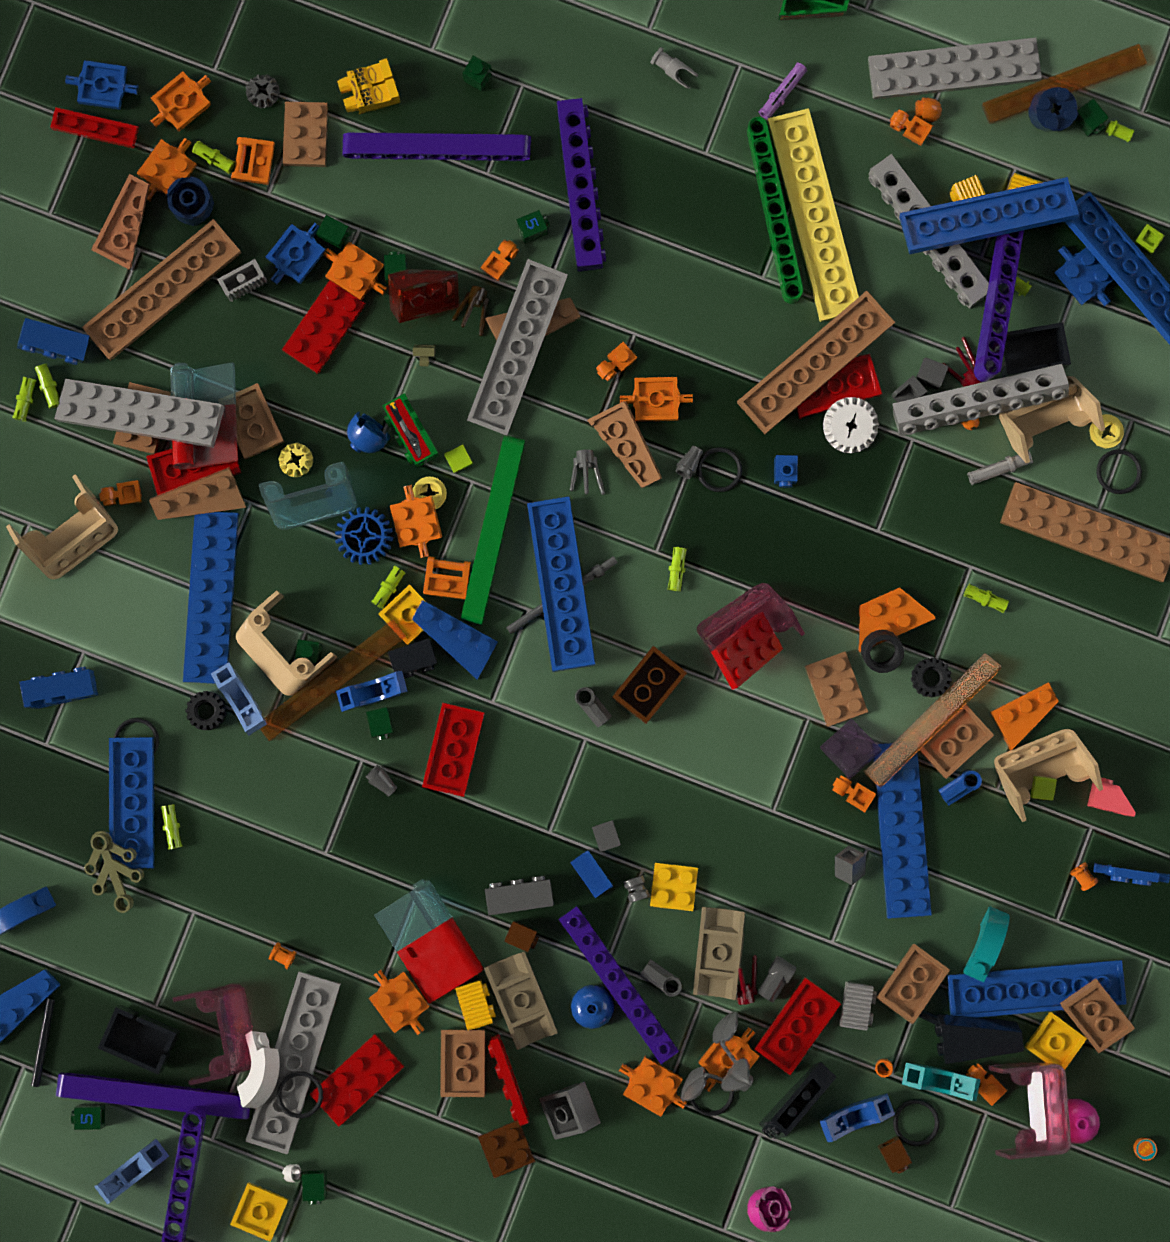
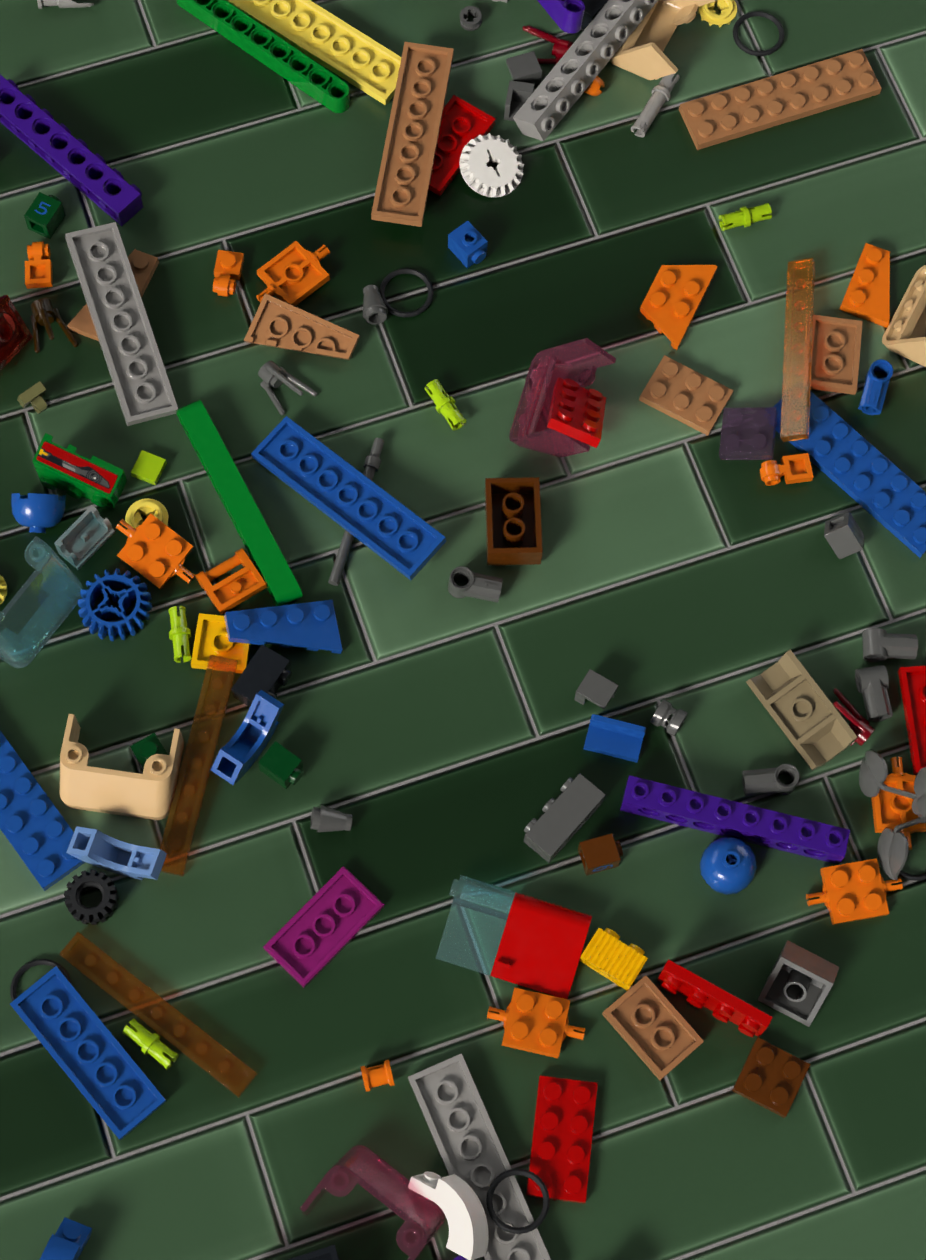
camera: 45 degrees left, 15 degrees down
olive plant [84,831,145,913] -> none
red plate [422,703,485,797] -> none
dark tan piece [484,951,558,1050] -> none
yellow plate [650,863,698,911] -> none
black tyre [861,630,904,673] -> none
black tyre [911,658,952,698] -> none
none -> light grey hinge [54,505,115,570]
none -> clear orange tile [59,932,257,1098]
none -> magenta tile [263,866,384,988]
none -> dark grey bush [460,6,482,31]
none -> dark grey piece [862,628,918,662]

